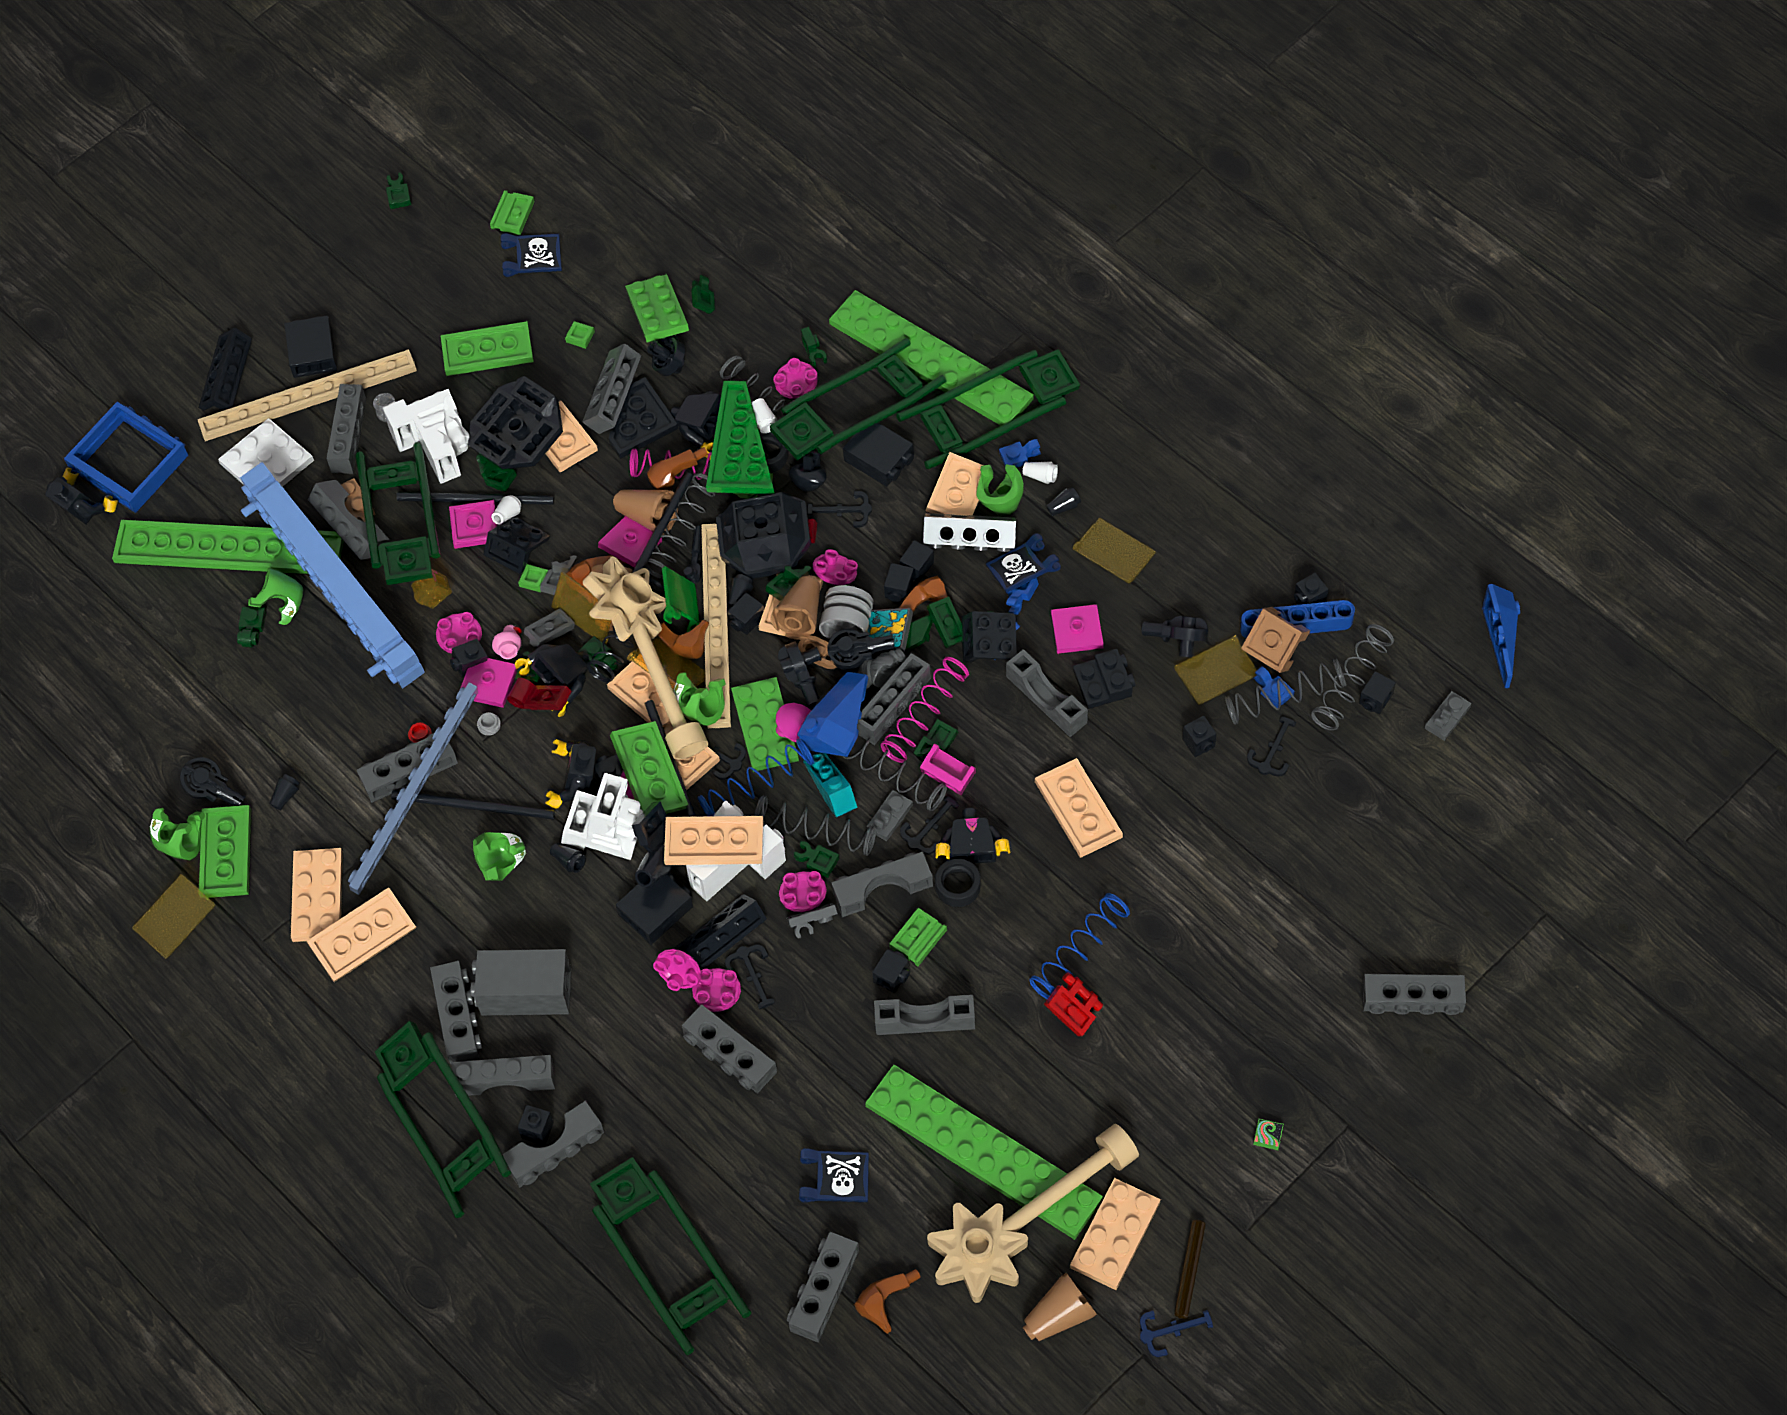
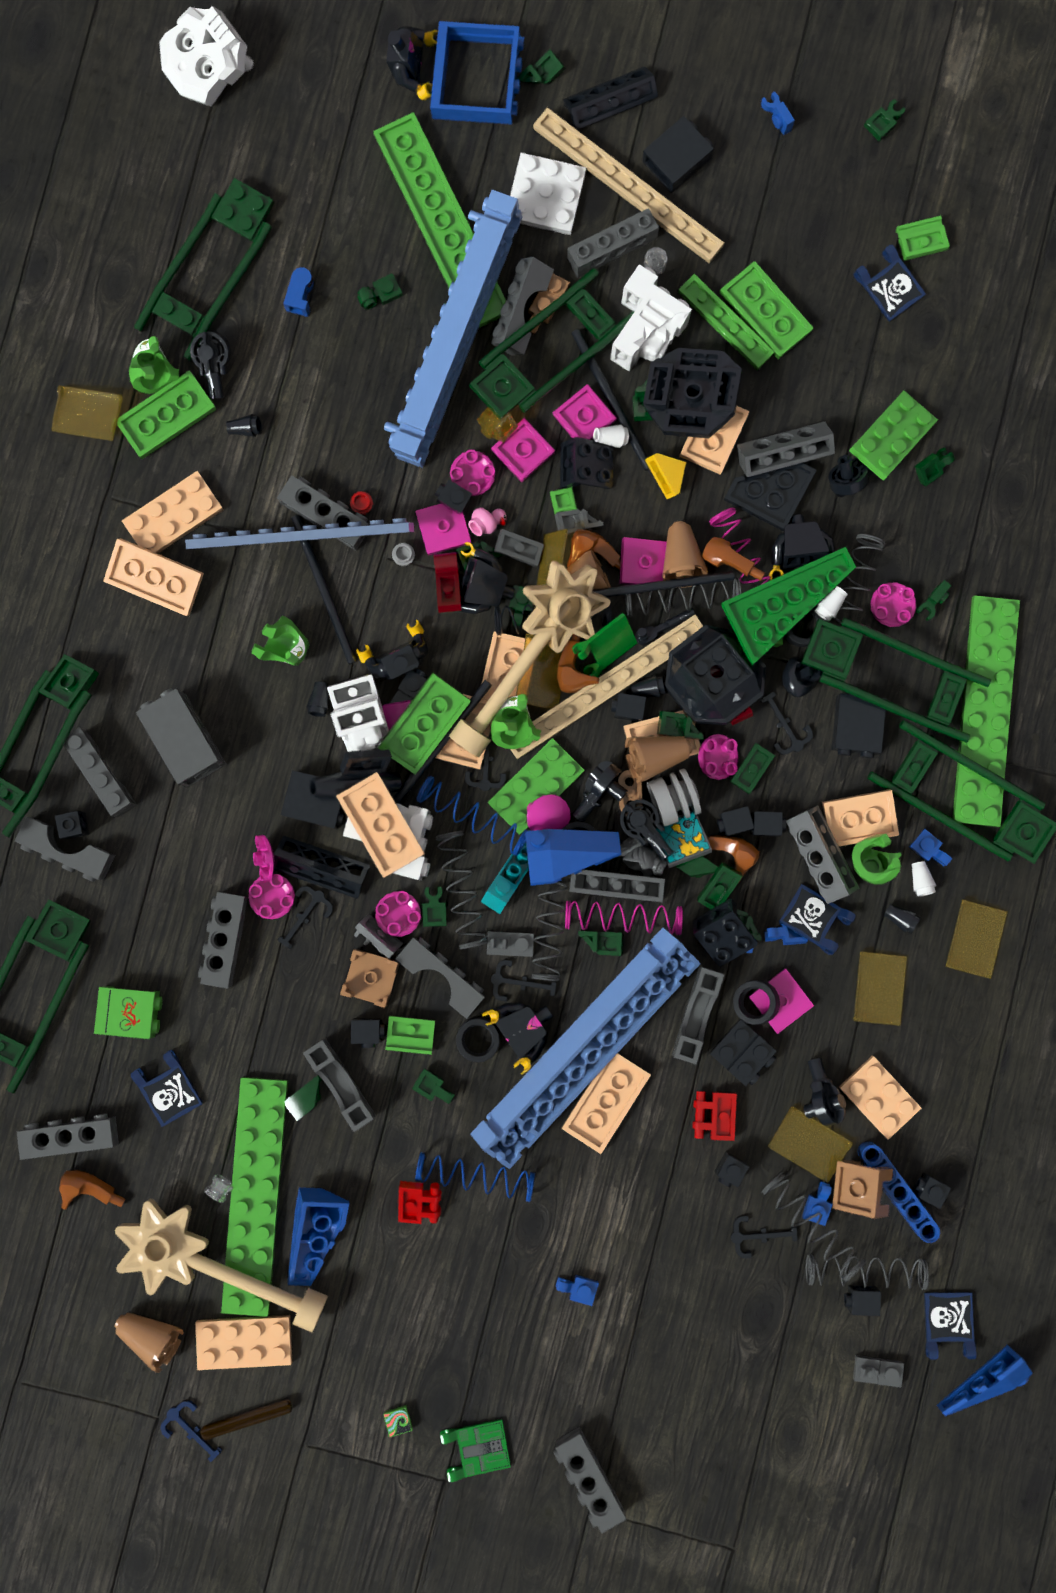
camera: 60 degrees right, 25 degrees up
bright green piece [248,568,304,625] -> none
dark grey brick [430,961,482,1065] -> none
bright green tile [565,321,595,349] -> none
dark pink panel [920,744,976,795] -> none
none -> bright green panel [94,986,162,1039]
none -> dark green plate [134,178,275,361]
none -> clear wheel [204,1174,234,1203]
none -> blue leg [283,267,314,317]
none -> dark green slope [284,1075,322,1121]
none -> blue wedge [287,1187,349,1286]
none -> medium nougat panel [340,949,400,1008]
none -> dark green plate [412,1068,455,1104]
none -> green flag [440,1419,511,1482]
none -> medium blue brick [471,928,701,1169]
none -> dark pink plate [491,418,555,482]
none -> dark green slope [517,49,566,84]
none -> blue plate [555,1275,599,1306]
none -> yellow slope [645,453,686,499]
none -> bright green plate [678,274,775,371]
none -> red plate [692,1091,737,1141]
none -> dark green plate [730,743,775,794]
none -> black tyre [733,980,780,1025]
none -> blue plate [761,92,795,135]
none -> light nougat plate [839,1056,922,1140]
none -> flag [924,1292,976,1359]
none -> clear yellow piece [946,900,1007,979]

